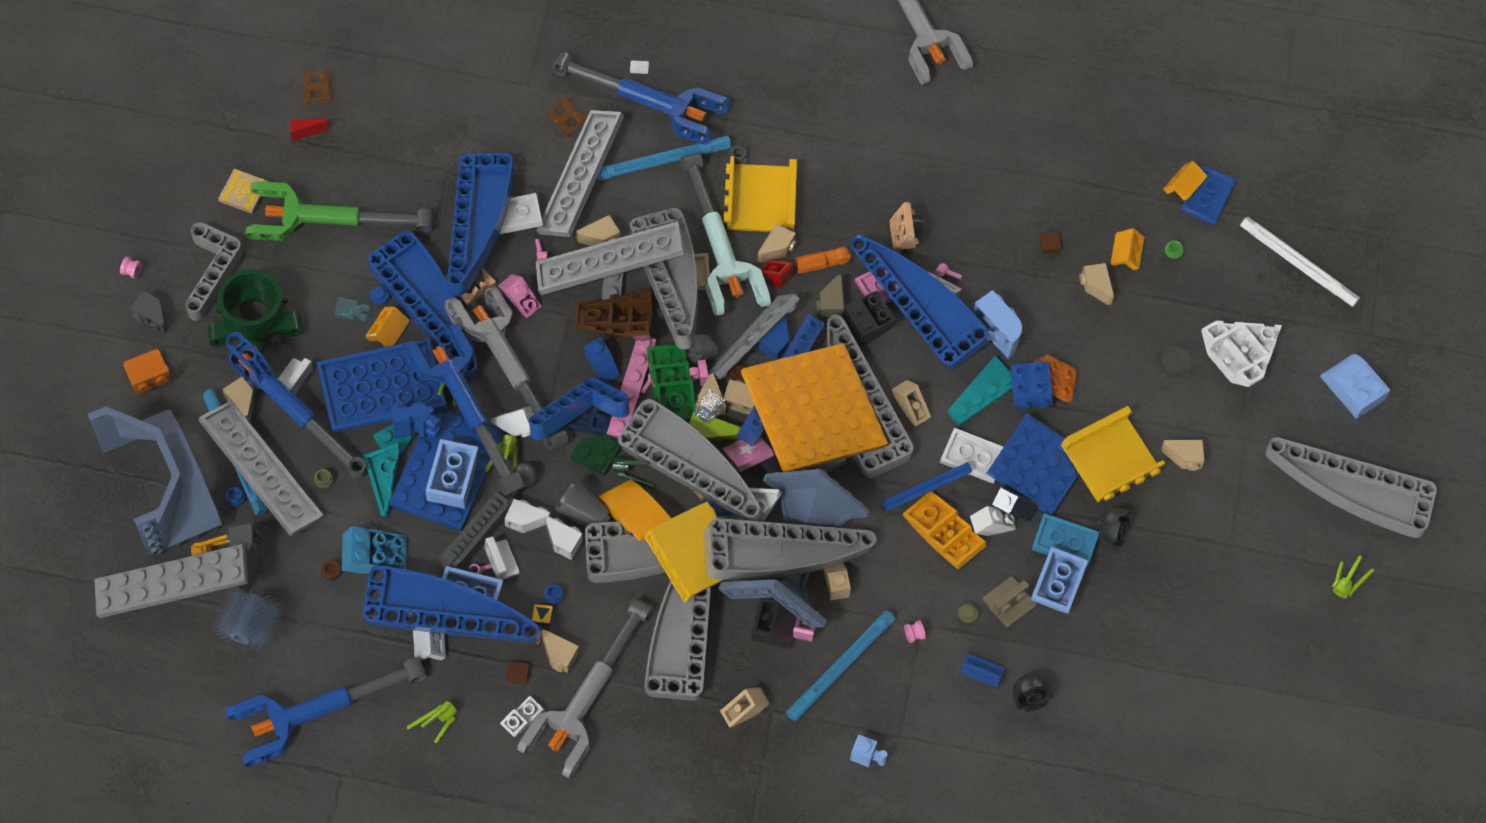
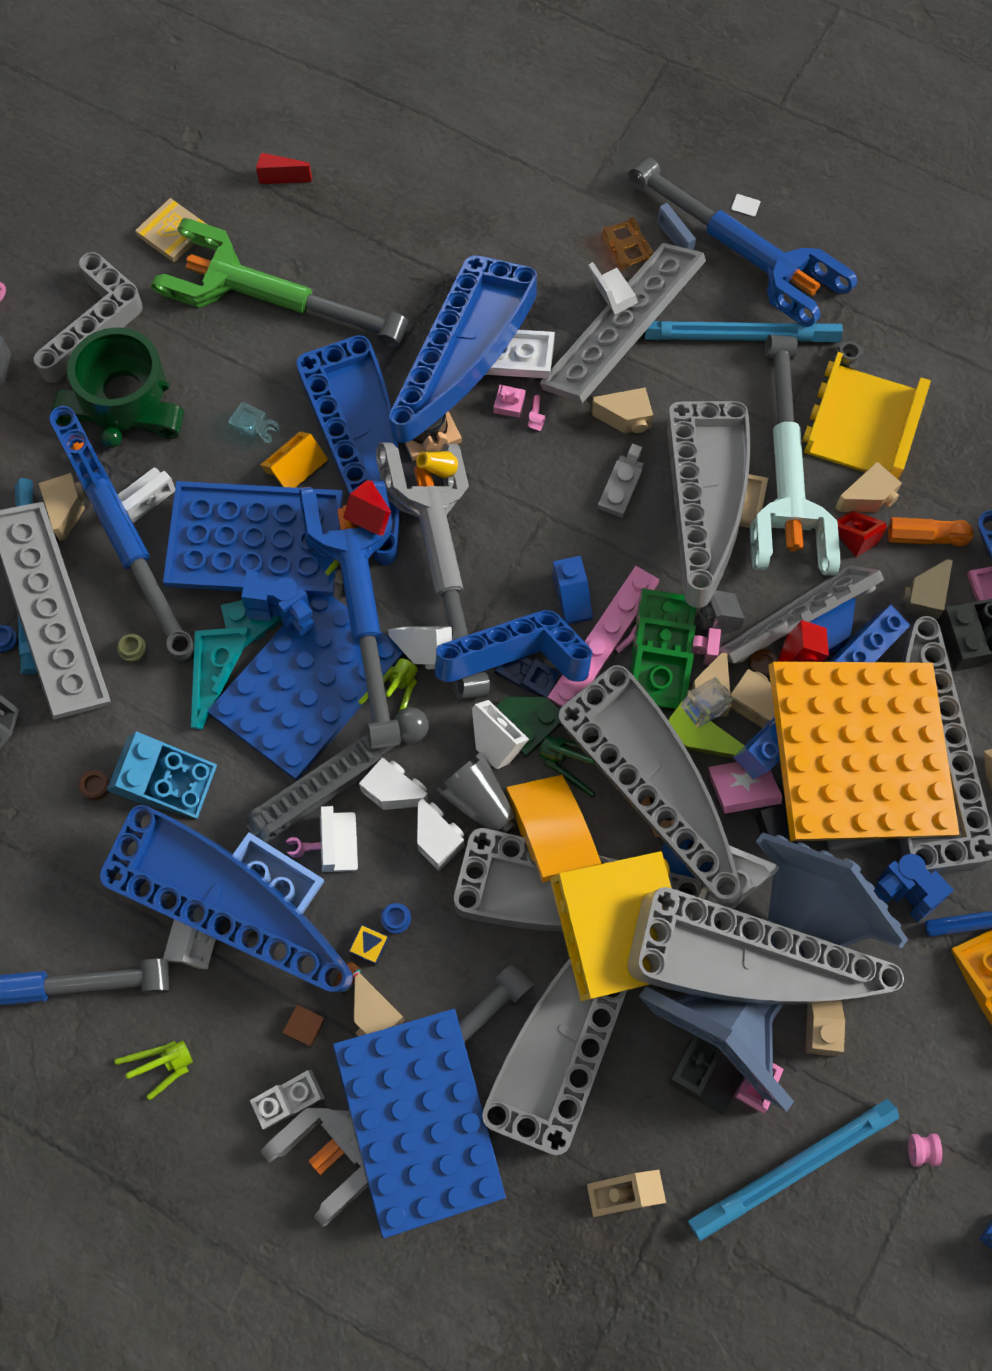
camera: 20 degrees right, 5 degrees up
clear orange piece [302,69,330,105] -> none
blue plate [370,286,389,305] -> none
light blue brick [425,439,478,509] -> none
bright pink slope [498,274,541,318] -> none
light grey plate [536,221,685,295] -> none
reddish brown wedge [573,289,653,341] -> none
light blue brick [850,734,887,767] -> none
none -> blue plate [332,1008,506,1239]
none -> red slope [343,480,391,536]
none -> yellow cone [416,451,458,479]
none -> white slope [472,700,529,769]
none -> bright pink tile [494,385,526,418]
none -> white panel [588,262,638,315]
none -> sand blue tile [657,203,696,250]
none -> red slope [778,620,829,662]
none -> blue hips [874,854,954,923]

